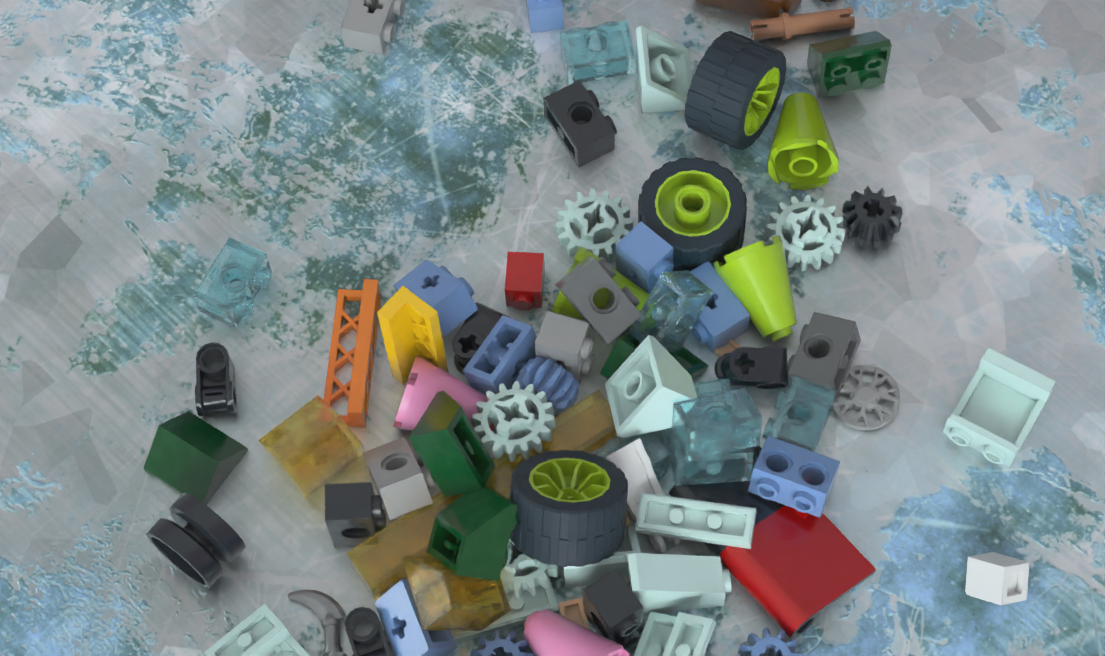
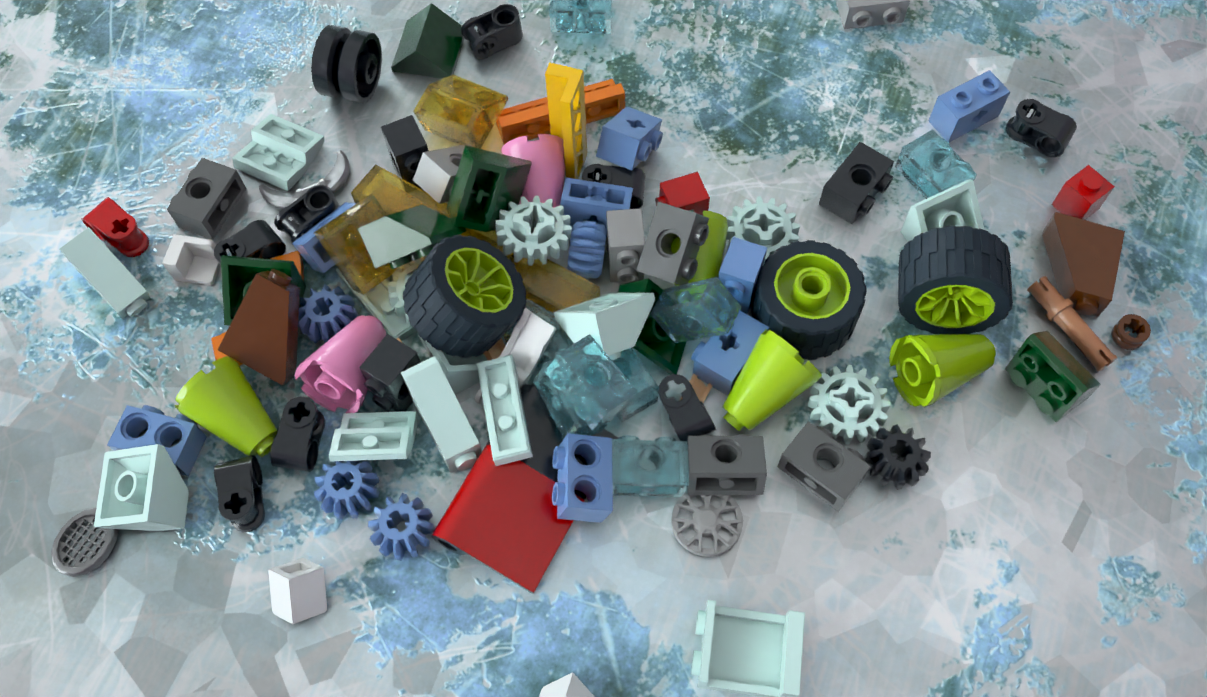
camera: 65 degrees right, 0 degrees up
none -> dark grey brick [777,421,871,512]

